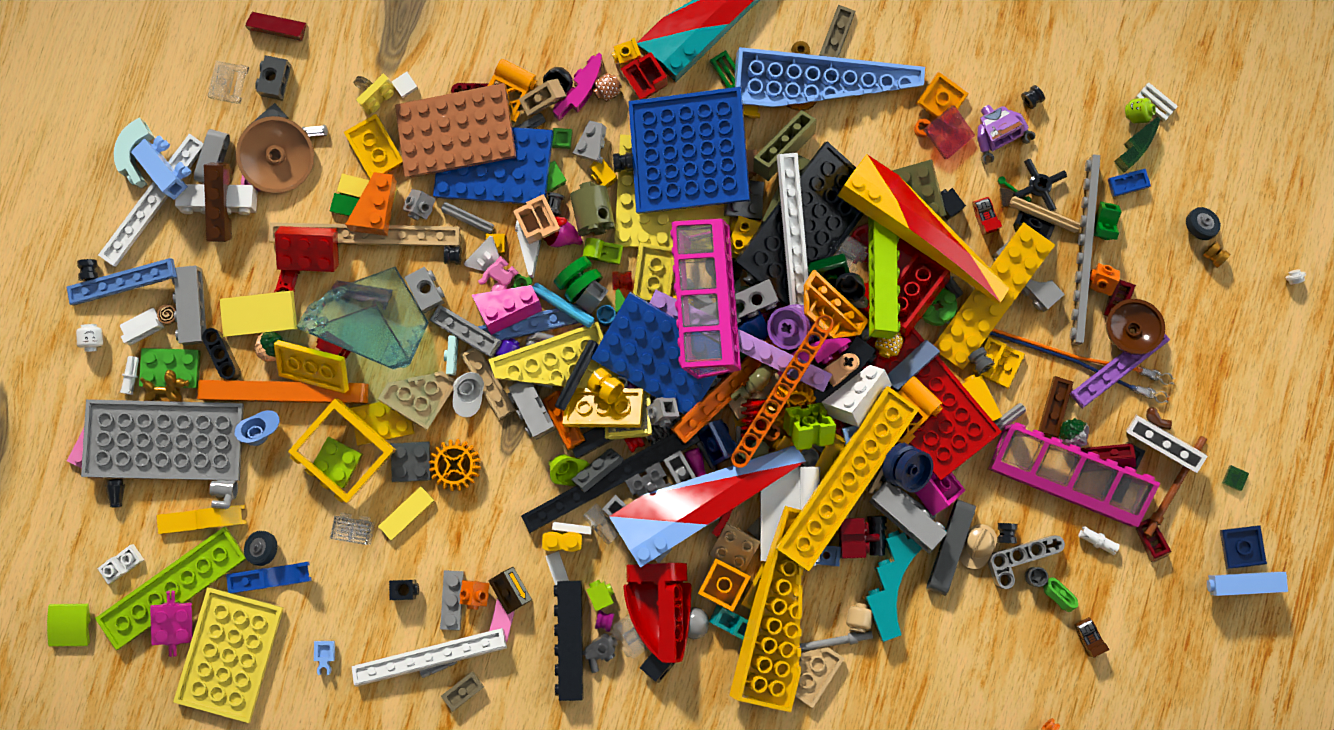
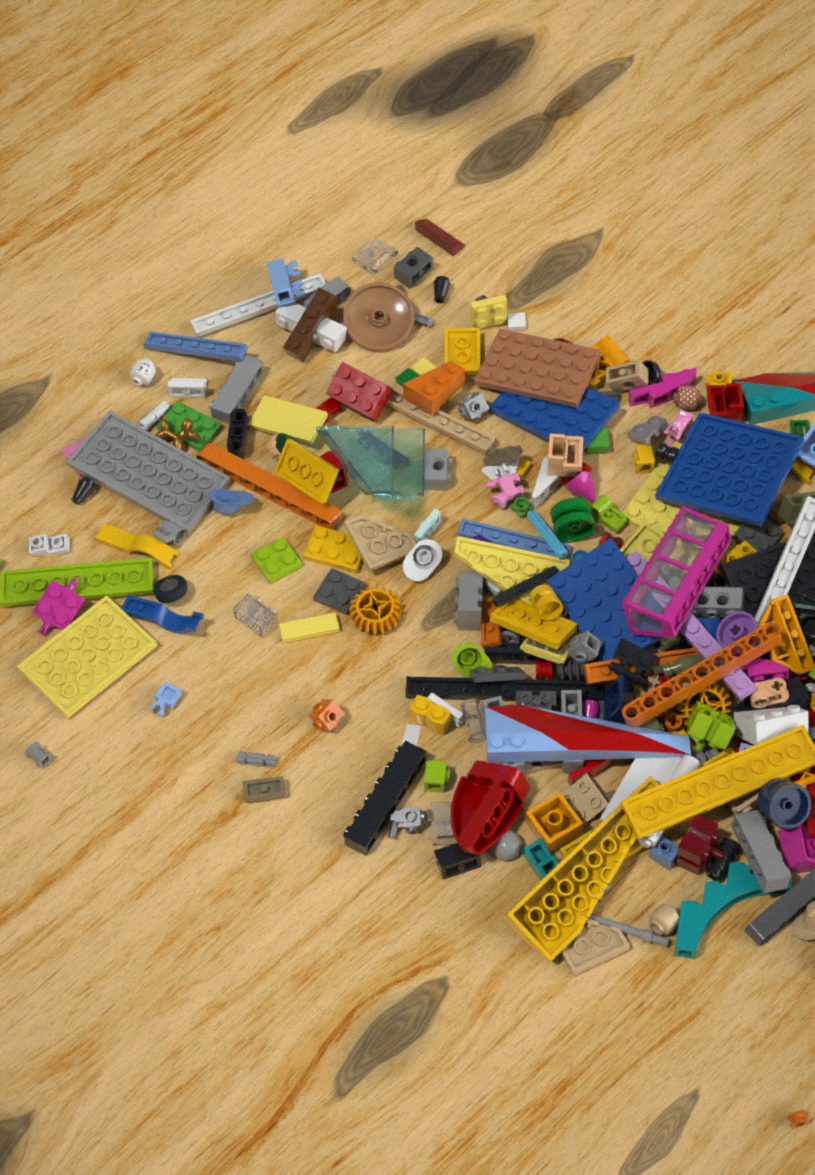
camera: 30 degrees right, 25 degrees down
black wheel [77,259,98,281] -> none
light aqua arch [114,117,155,188] -> none
tile [157,305,176,324] -> none
yellow window [288,399,396,503] -> none
white tile [352,628,507,687] -> none
black brick [389,579,419,600] -> none
light grey tile [430,304,502,358] -> none
light grey plate [440,570,464,630] -> none
light grey axle [441,202,494,234] -> none
black wheel [444,245,462,265] -> none
tan tile [461,347,516,420] -> none
wedge [472,285,543,335] -> none
dark brown panel [488,567,532,615] -> none
bright pink tile [489,599,515,642] -> none
dark grey bush [547,192,564,216] -> none
bright green tile [552,128,572,149] -> none
olive cylinder [570,182,615,236] -> none
light grey panel [576,281,609,314] -> none
magenta wheel [595,610,614,632] -> none
none -> black cone [433,276,451,304]
none -> dark tan plate [483,445,523,466]
none -> black plate [608,638,657,686]
none -> bright pink animal [664,409,694,447]

